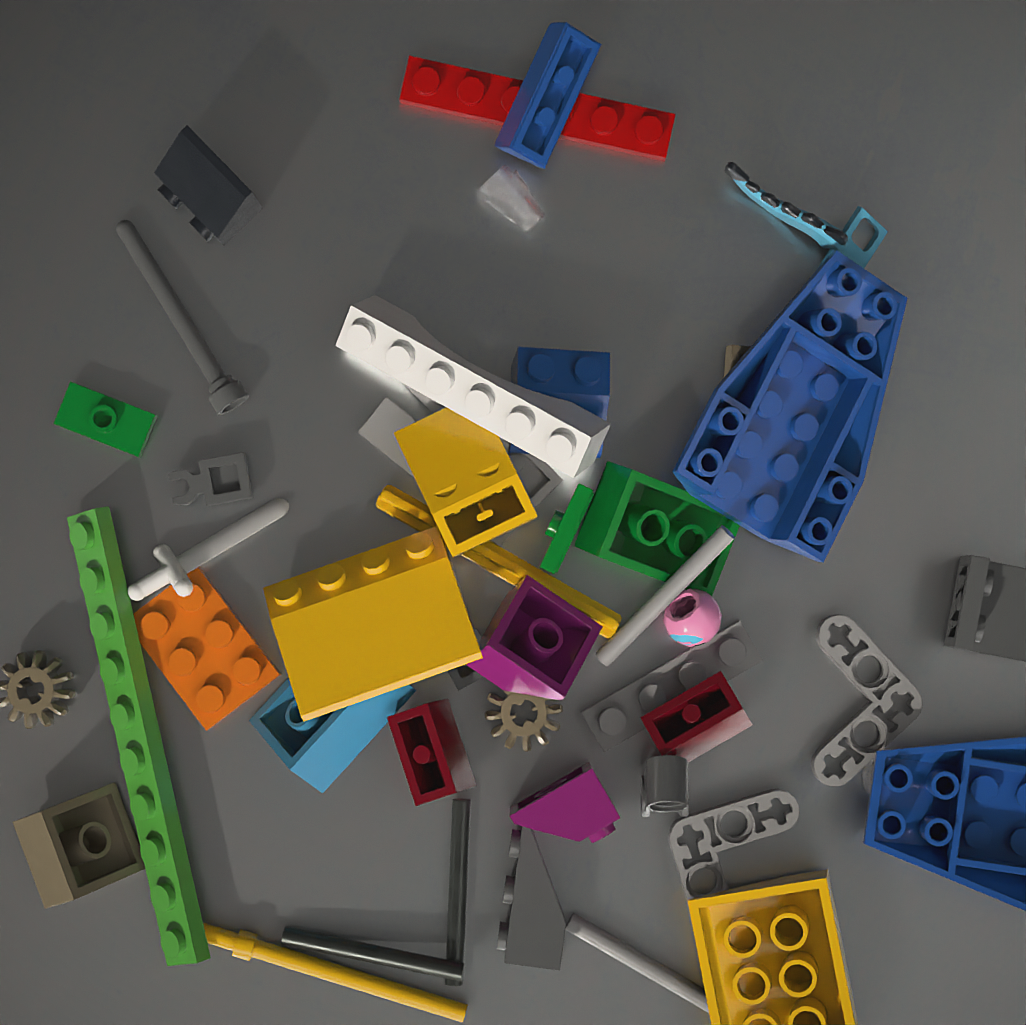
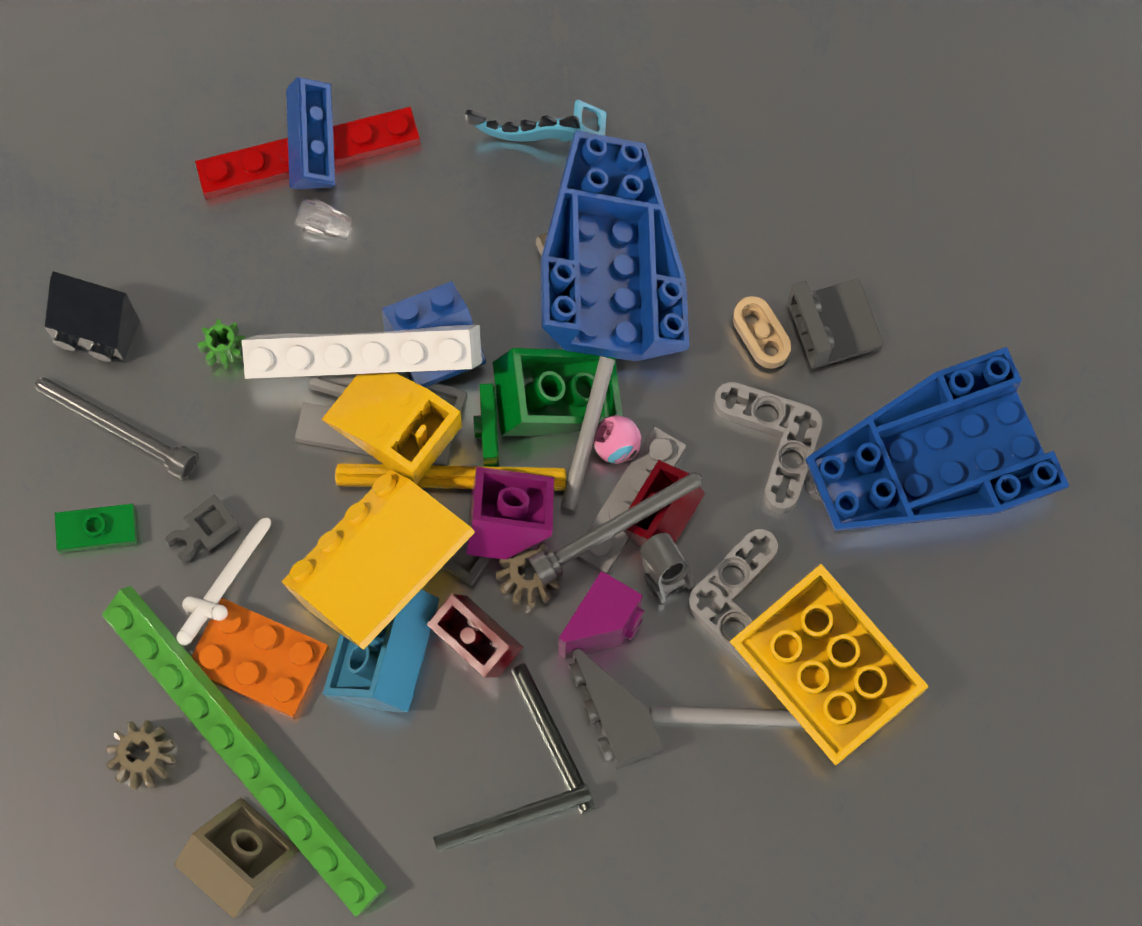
camera: 30 degrees left, 15 degrees down
yellow bar [203,923,468,1022] -> none
none -> bright green gear [197,319,246,369]
none -> dark grey piece [528,472,703,586]
none -> tan plate [733,296,791,369]

